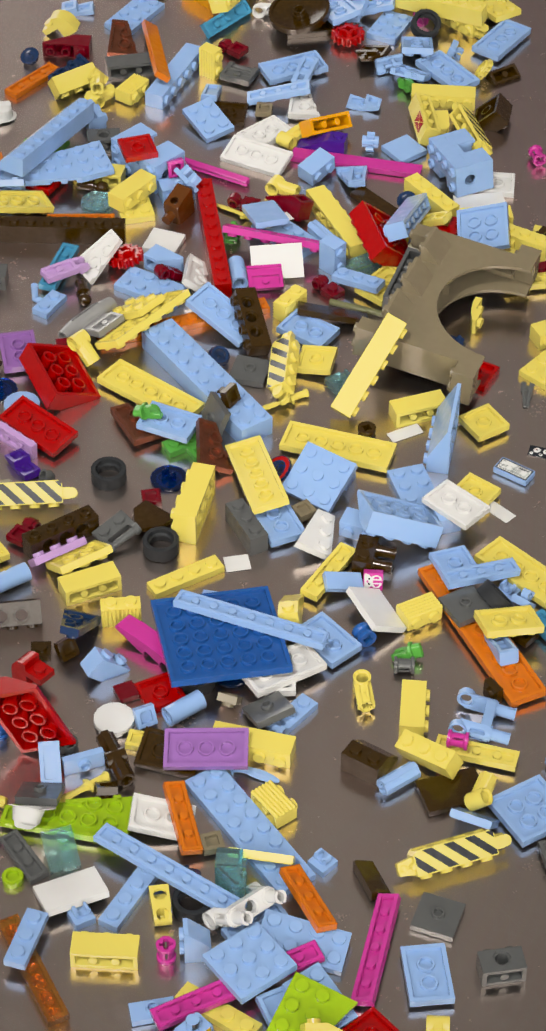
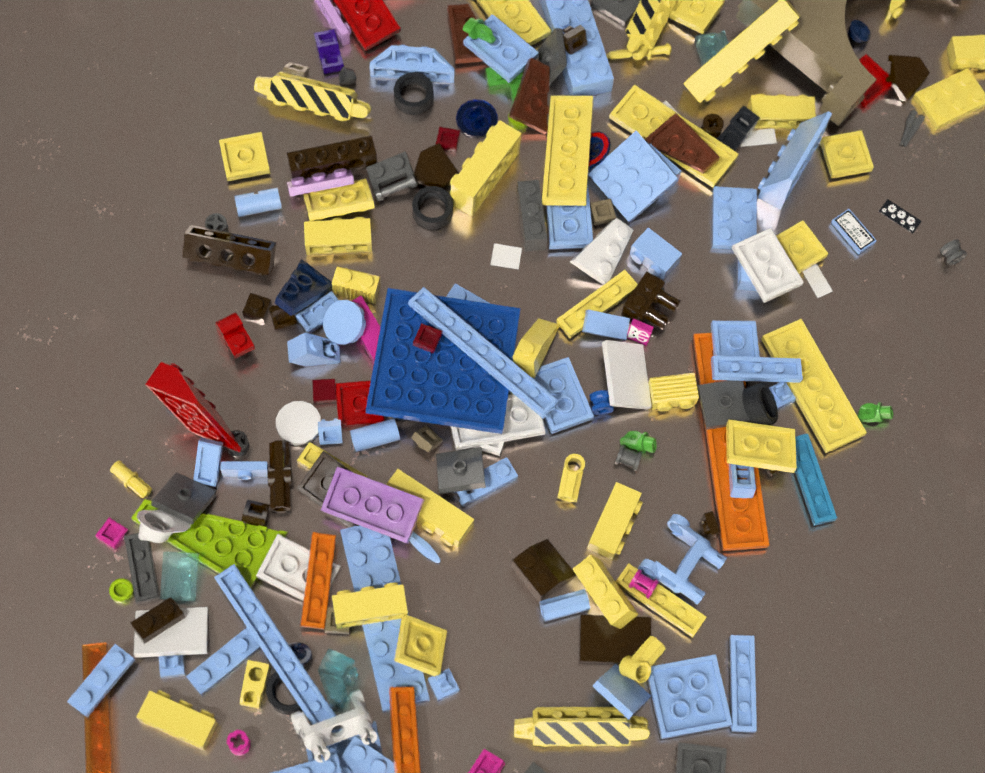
camera: 15 degrees right, 25 degrees up
dark red plate [6,516,41,547] -> none
light yellow sword [59,771,111,803] -> none
light yellow plate [146,554,225,599] -> none
light blue slope [178,918,211,963] -> none
light yellow tile [228,847,296,865] -> none
light yellow brick [251,780,298,829] -> none
dark brown slope [353,860,391,902] -> none
light blue slope [357,489,444,549] -> none
light blue tile [510,587,536,609] -> none
none -> dark brown plate [130,597,185,644]
none -> light blue plate [295,291,339,334]
none -> light blue tile [323,300,366,345]
none -> light yellow brick [332,583,408,629]
none -> light blue wedge [370,45,455,83]
none -> light yellow plate [394,615,447,676]
none -> dark red tile [413,323,443,353]
none -> copper wing [645,113,719,174]
none -> black slope [717,105,760,152]
none -> dark brown slope [886,55,930,101]

